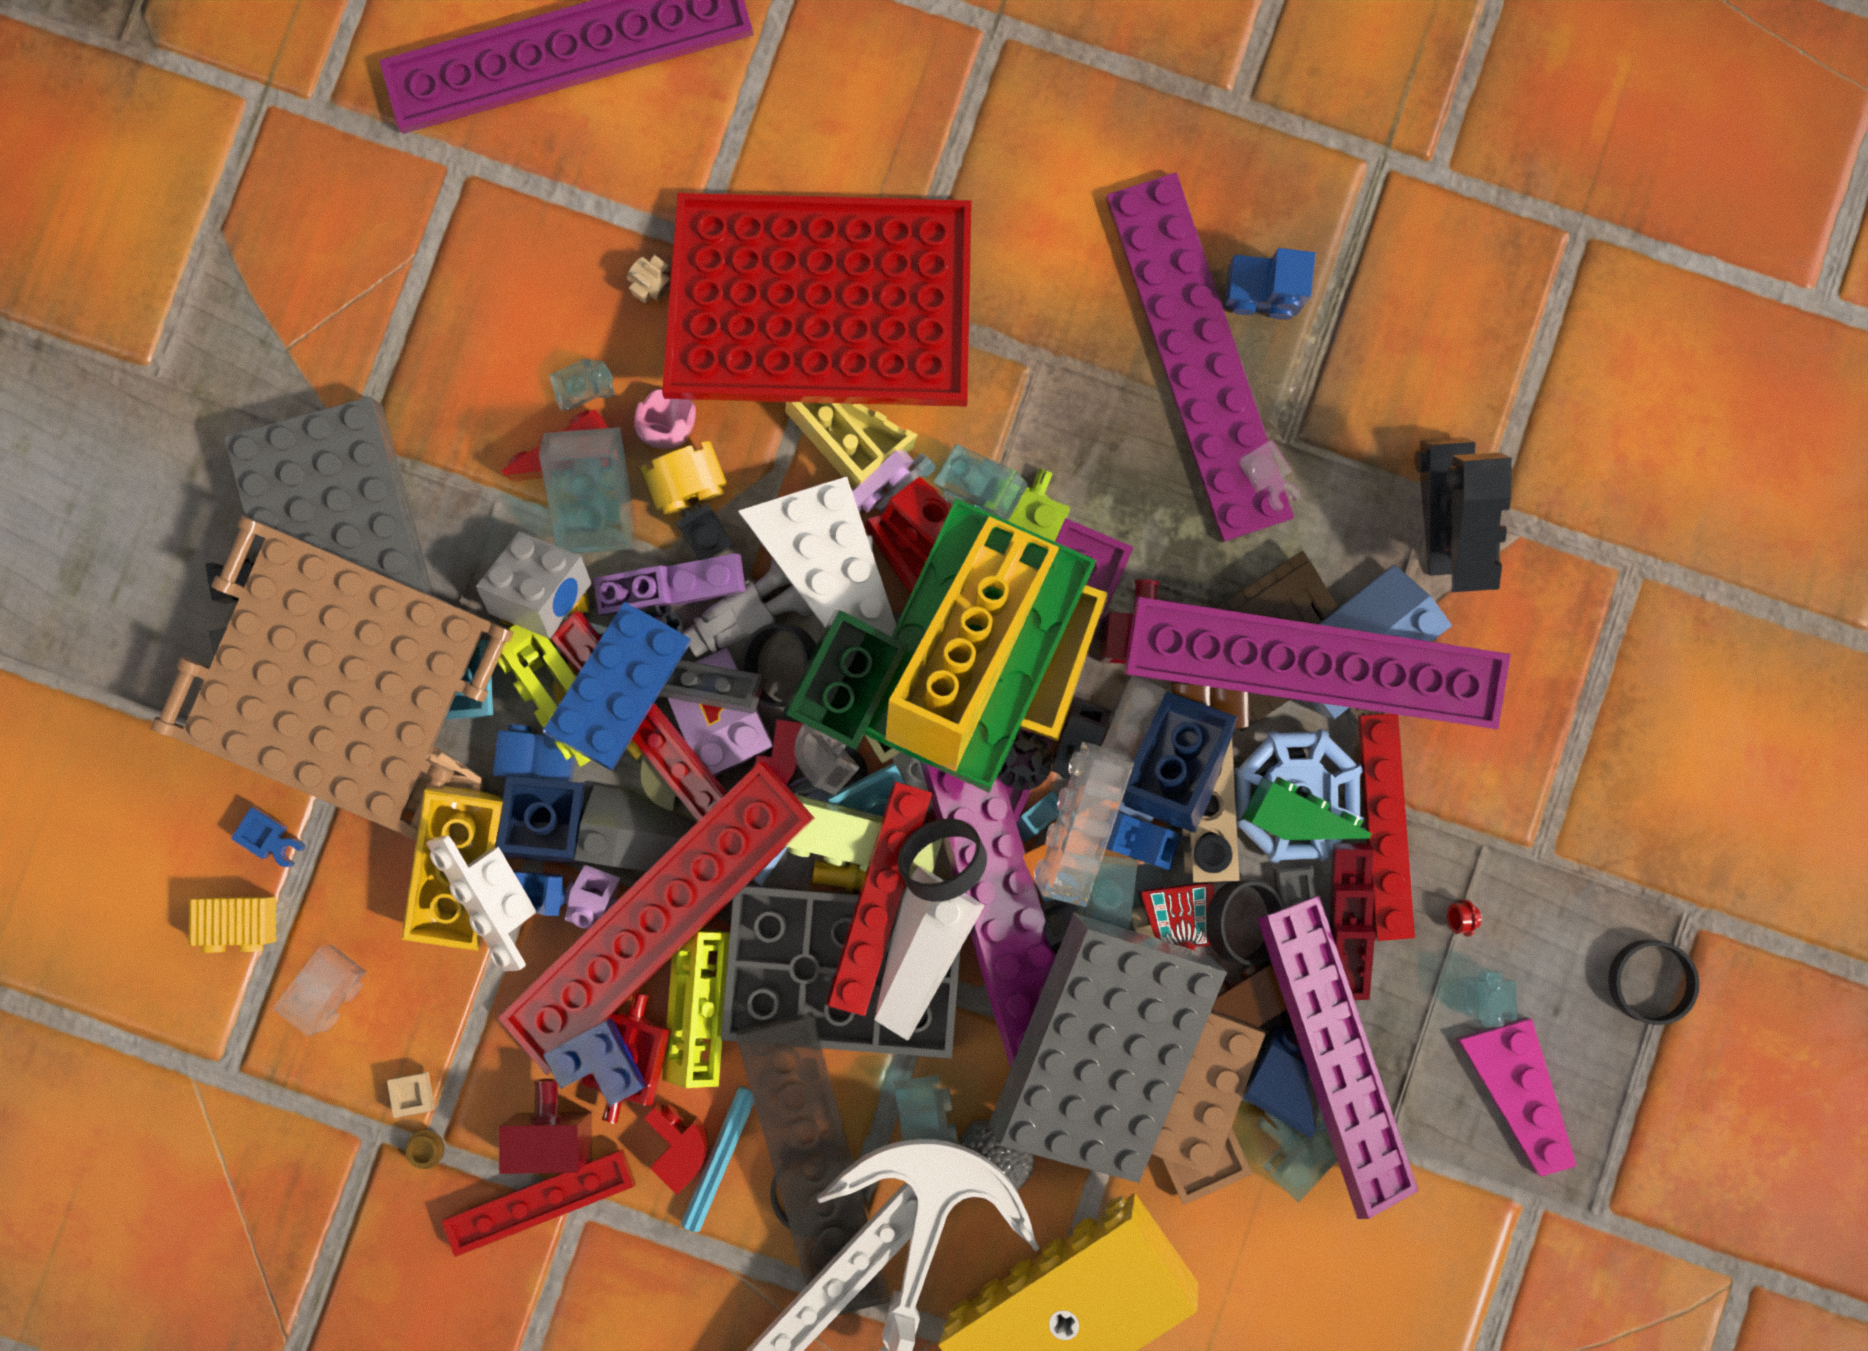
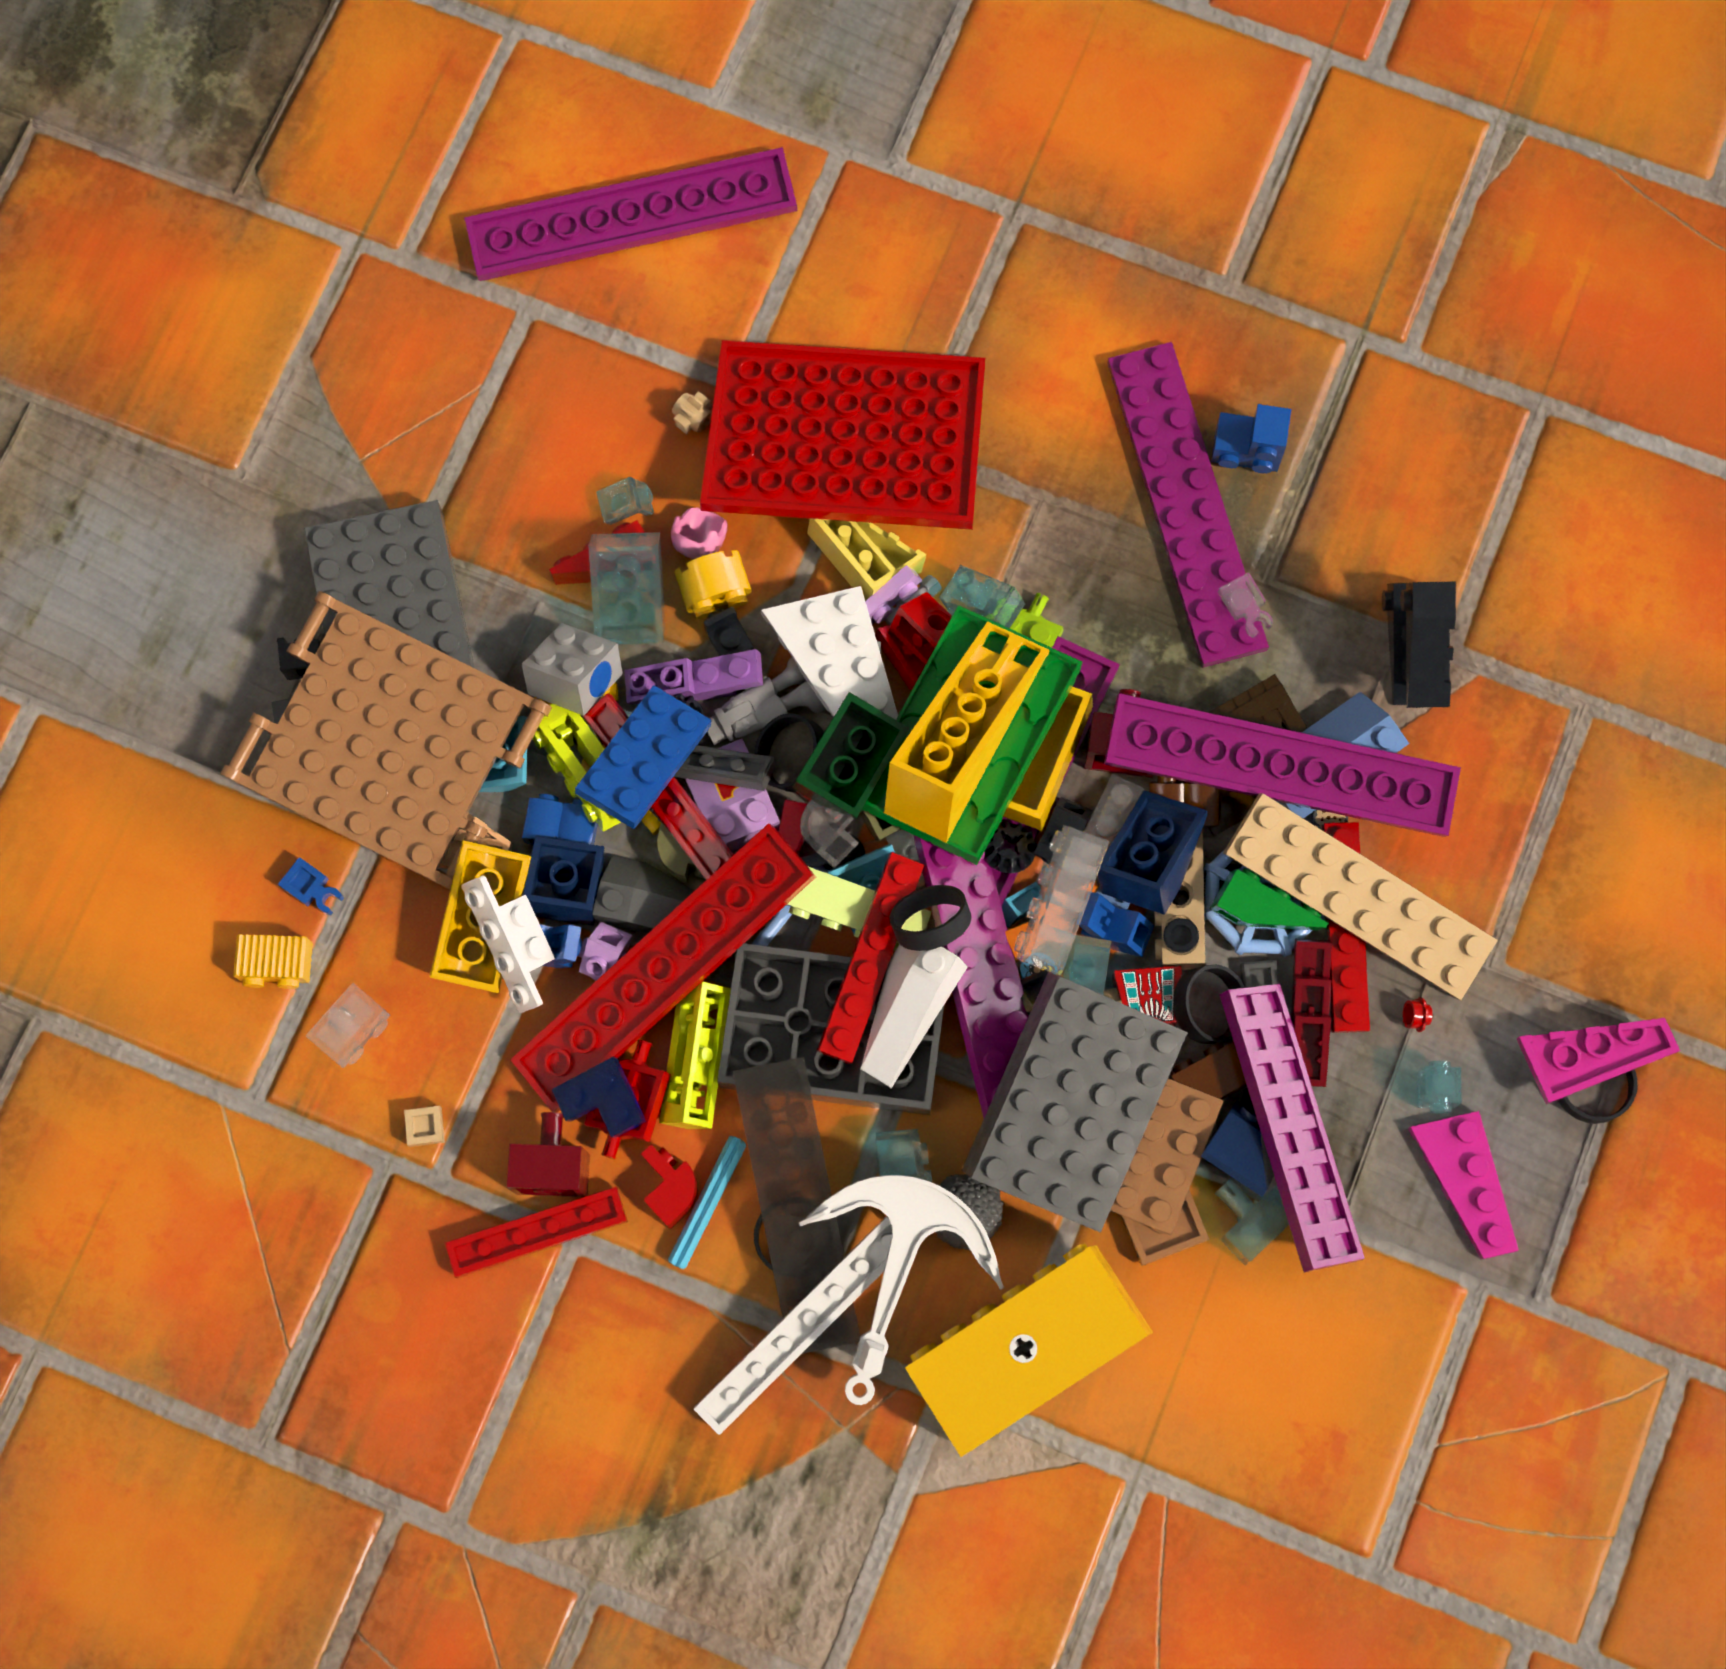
camera: 10 degrees right, 10 degrees down
pearl gold plate [405,1130,445,1169] -> none
yellow pin [812,860,866,893] -> none
none -> tan plate [1223,793,1498,1000]
none -> dark pink wing [1516,1018,1680,1104]

